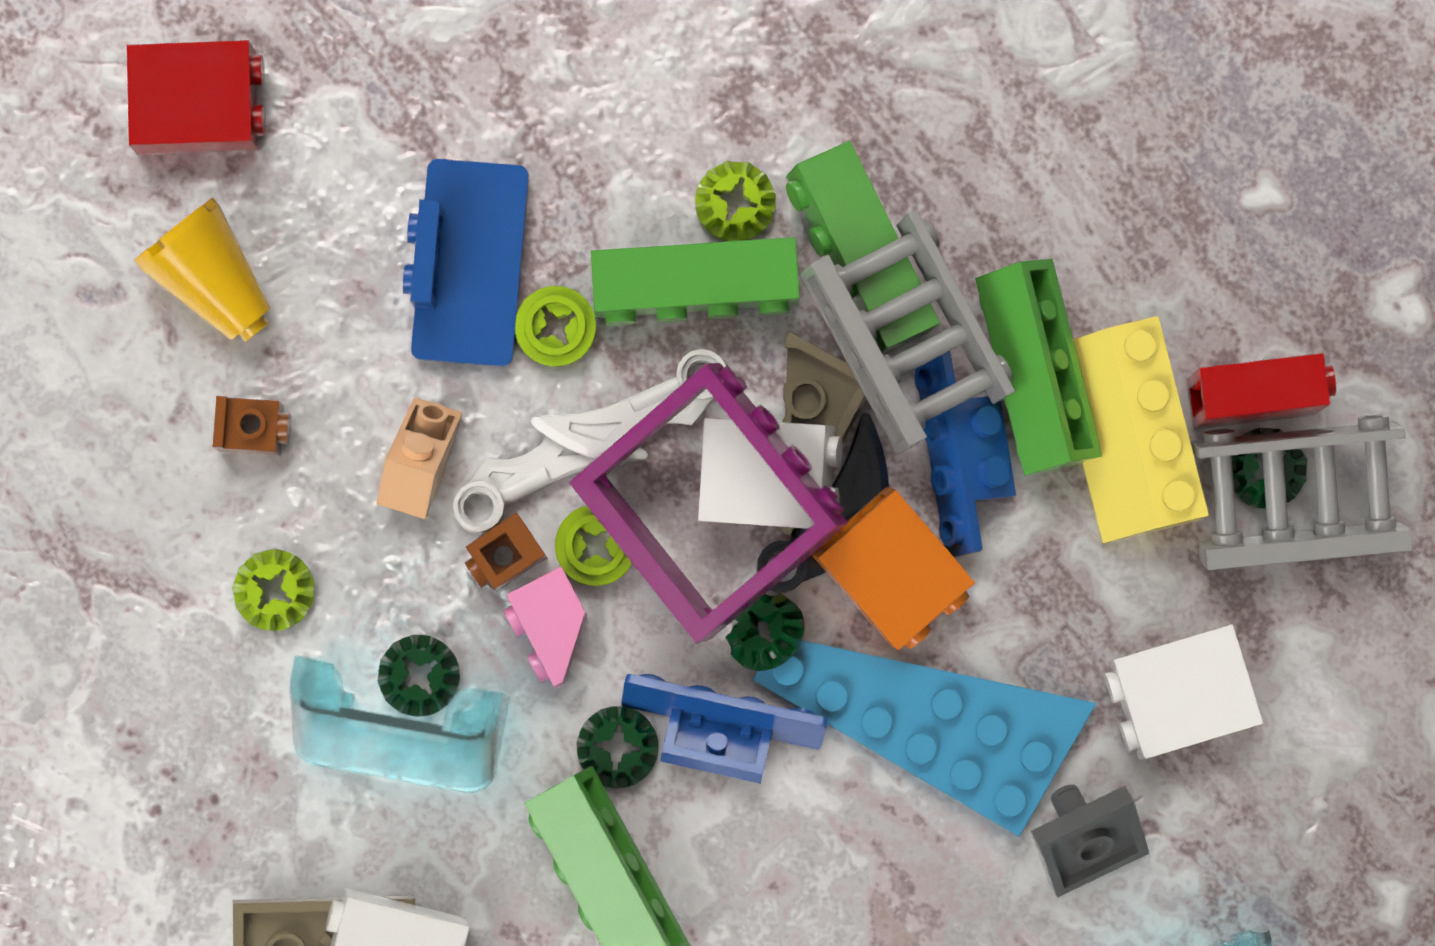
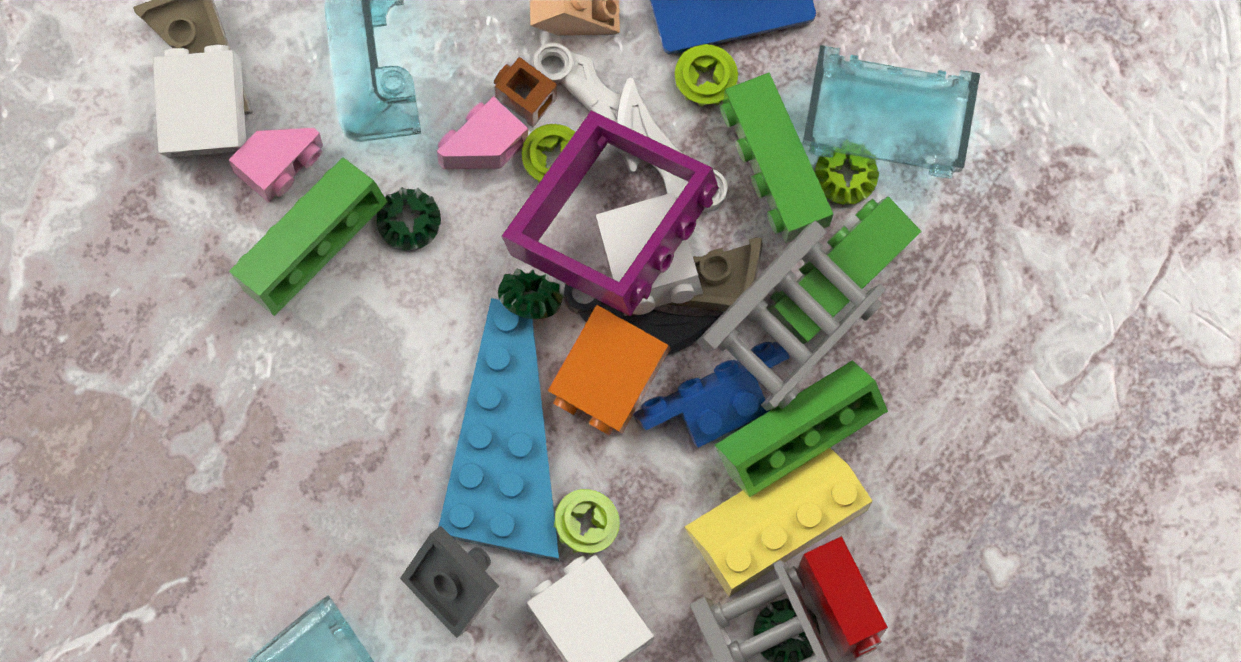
camera: 65 degrees right, 10 degrees down
dark green gear [377,635,460,717] -> none
blue bracket [621,674,828,784] -> none
none -> bright pink slope [229,128,323,203]
none -> lime gear [553,489,620,555]
none -> clear light blue windscreen [802,45,980,179]

